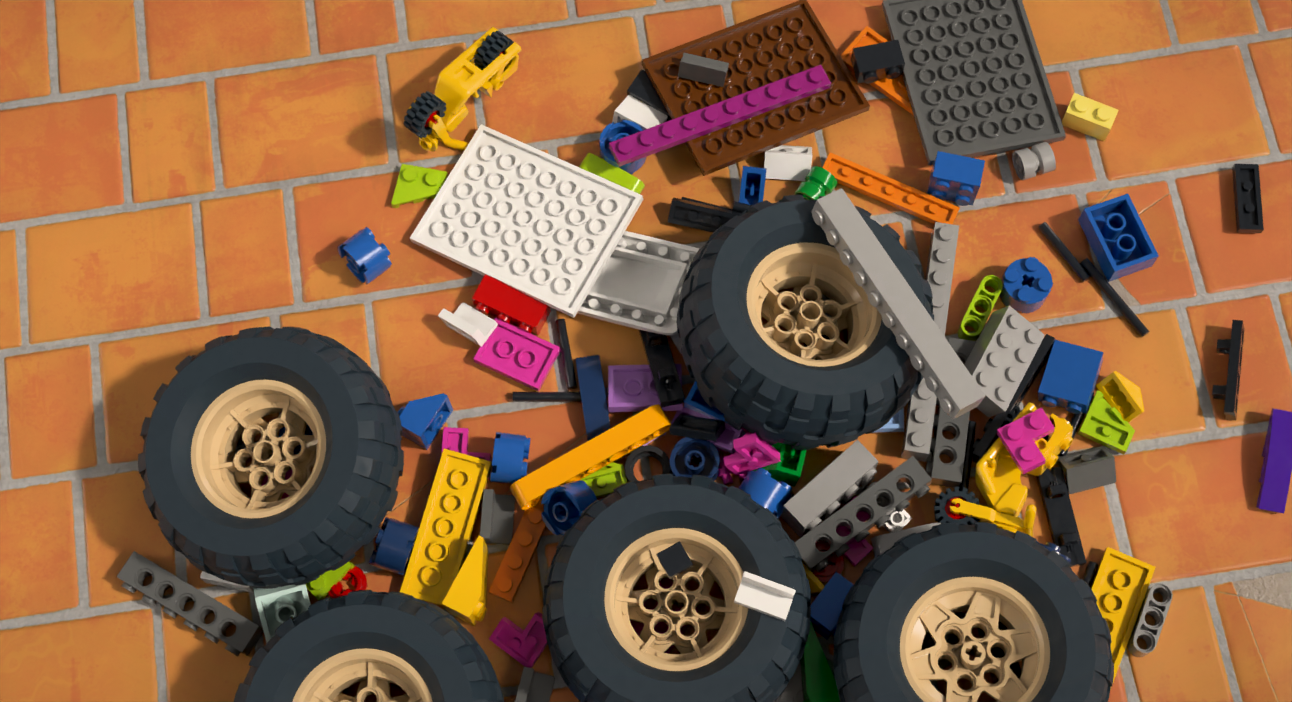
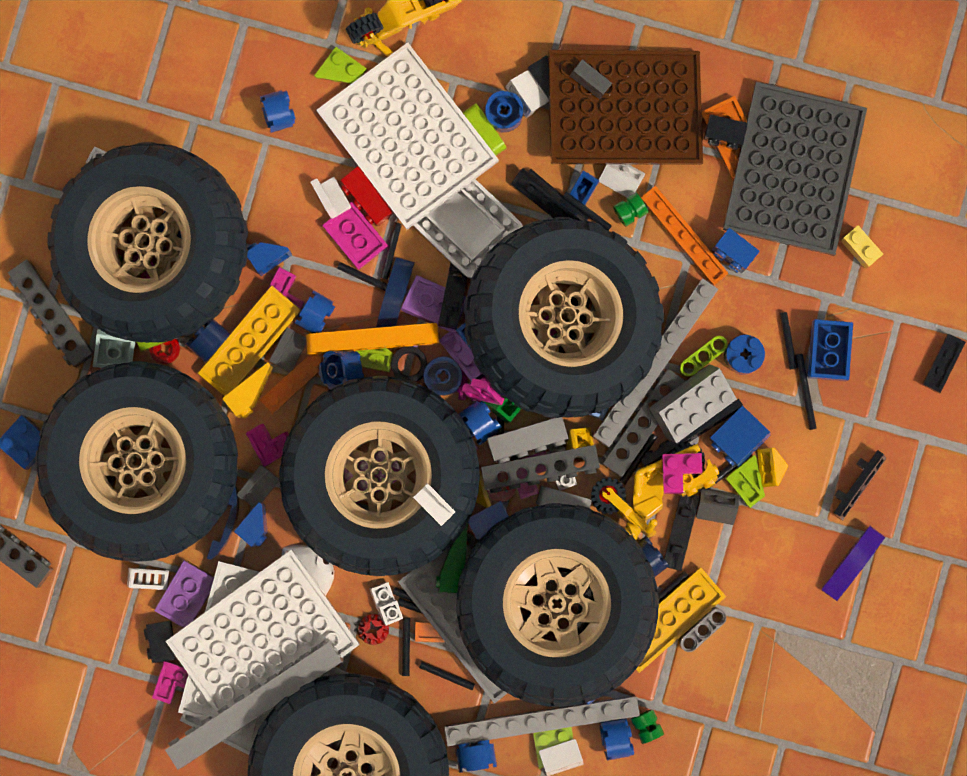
camera: 20 degrees right, 15 degrees up
magenta plate [609,65,831,167] -> none
black tile [656,541,693,579] -> none
black tile [669,414,726,442] -> none
light grey brick [811,188,985,420] -> none
light grey wheel [1012,142,1056,180] -> none
none -> yellow slope [565,427,594,451]

